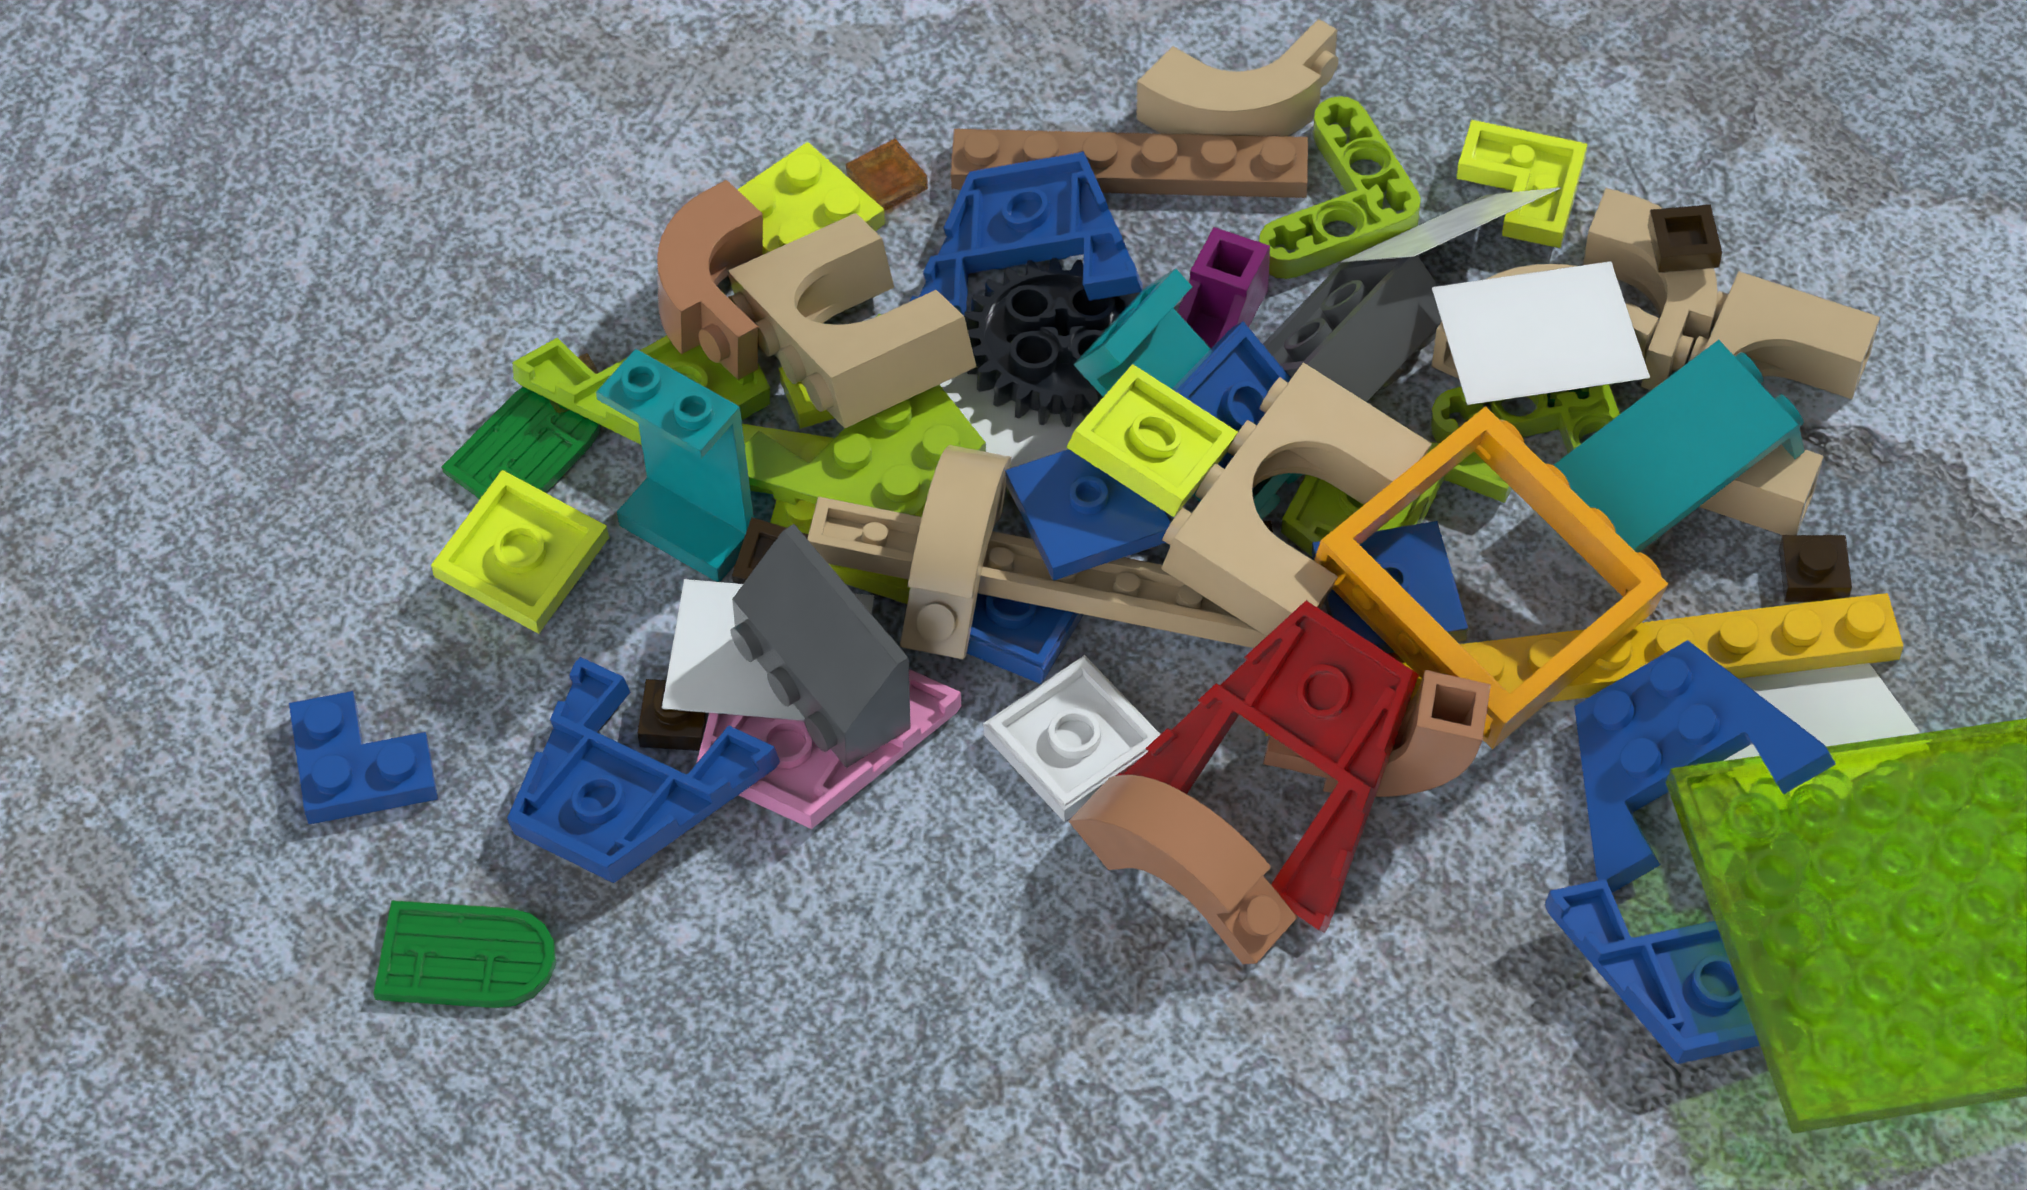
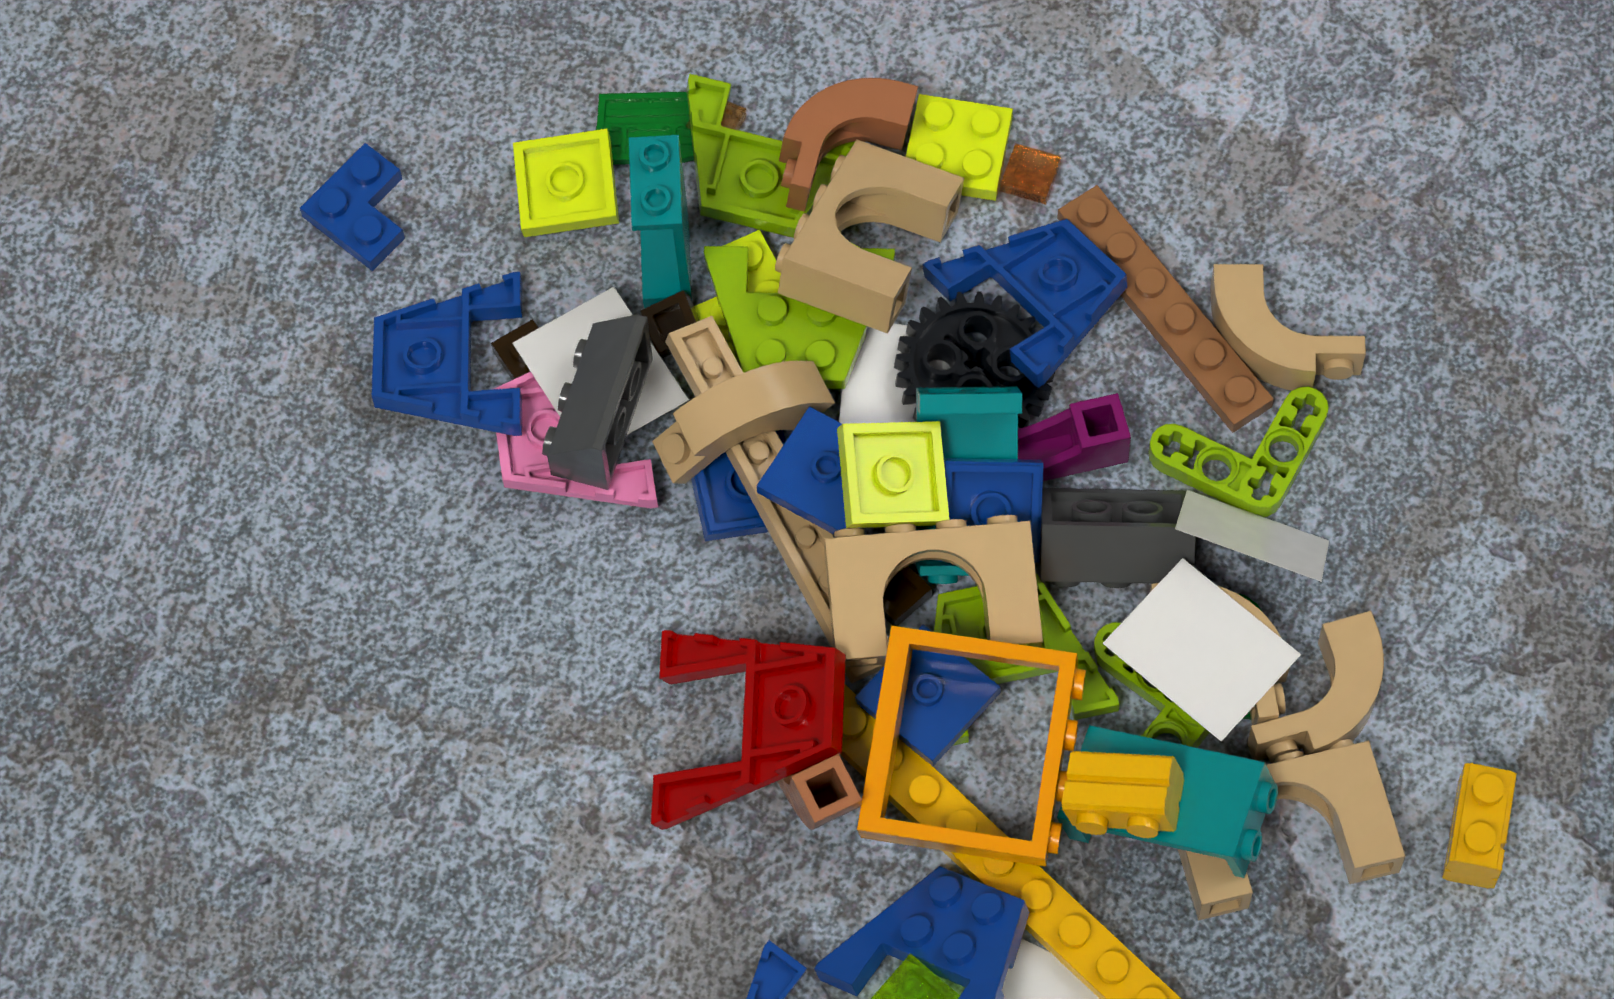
camera: 55 degrees right, 10 degrees up
green window [373,900,556,1008] -> none
white tile [983,655,1160,822] -> none
nougat arch [1069,775,1297,964] -> none
neon yellow plate [1456,119,1588,249] -> none
dark brown plate [1647,204,1722,273] -> none
dark brown plate [1779,535,1852,602] -> none
none -> yellow brick [1061,751,1184,838]
none -> yellow brick [1442,763,1517,889]

